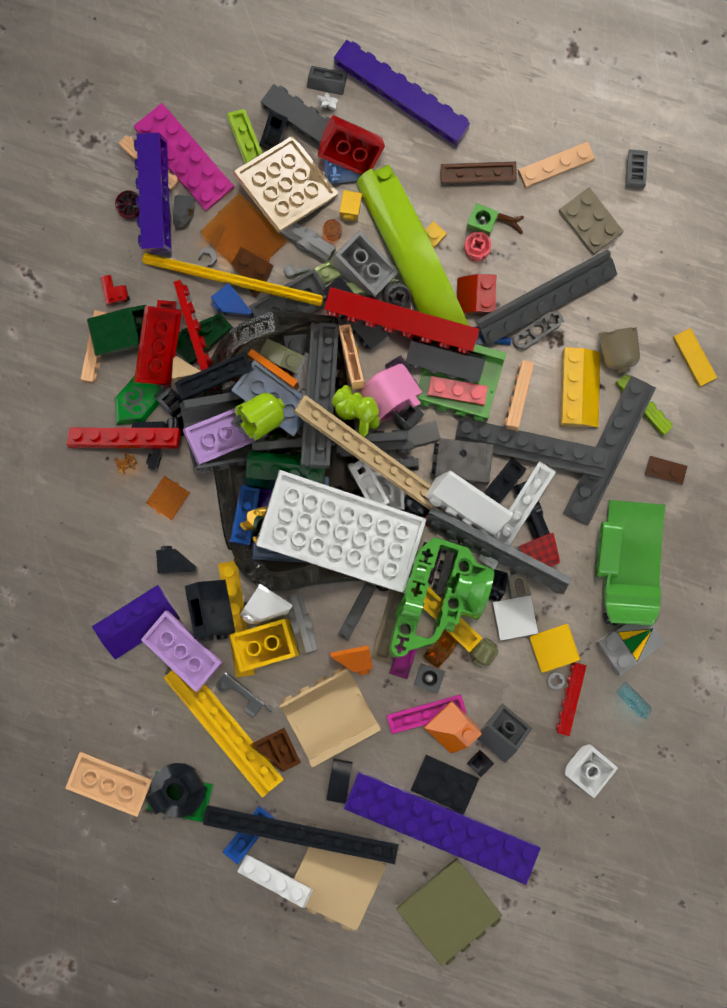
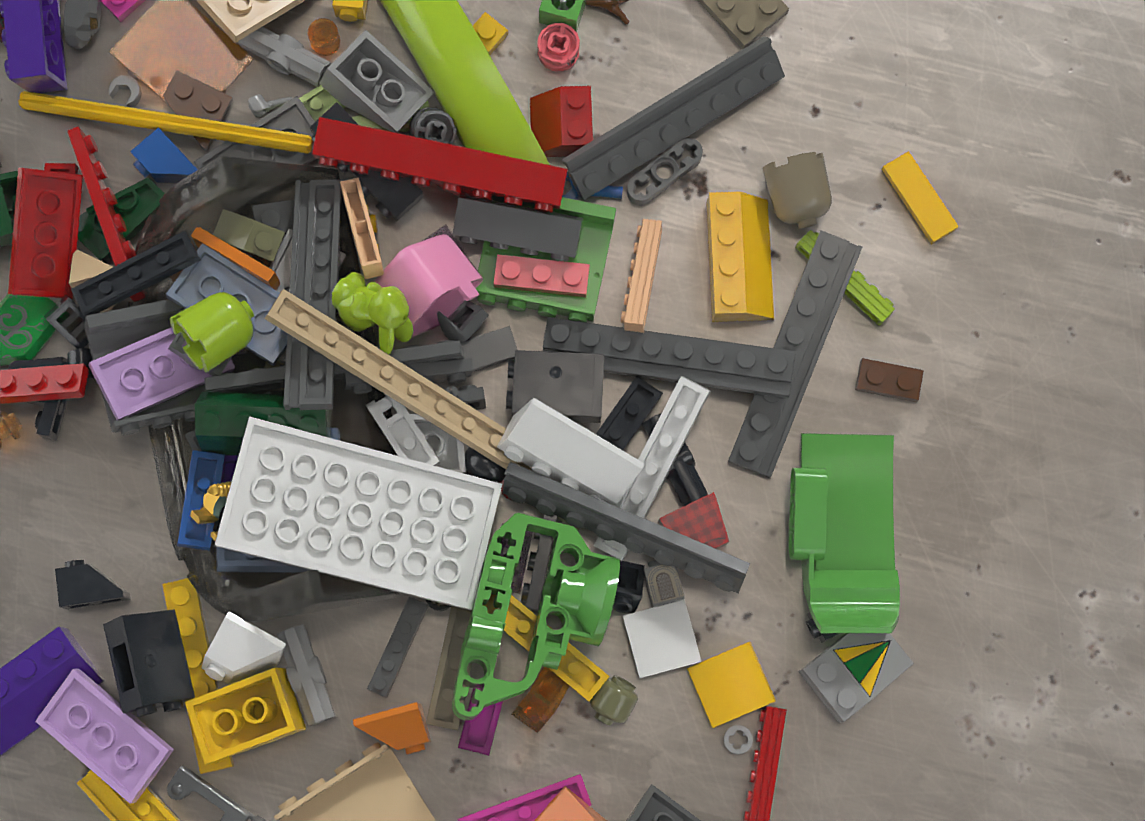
camera: 10 degrees left, 5 degrees down
clear orange piece [146,475,190,520] -> none
dark grey piece [414,663,445,693] -> none
clear light blue slope [616,682,652,719] -> none

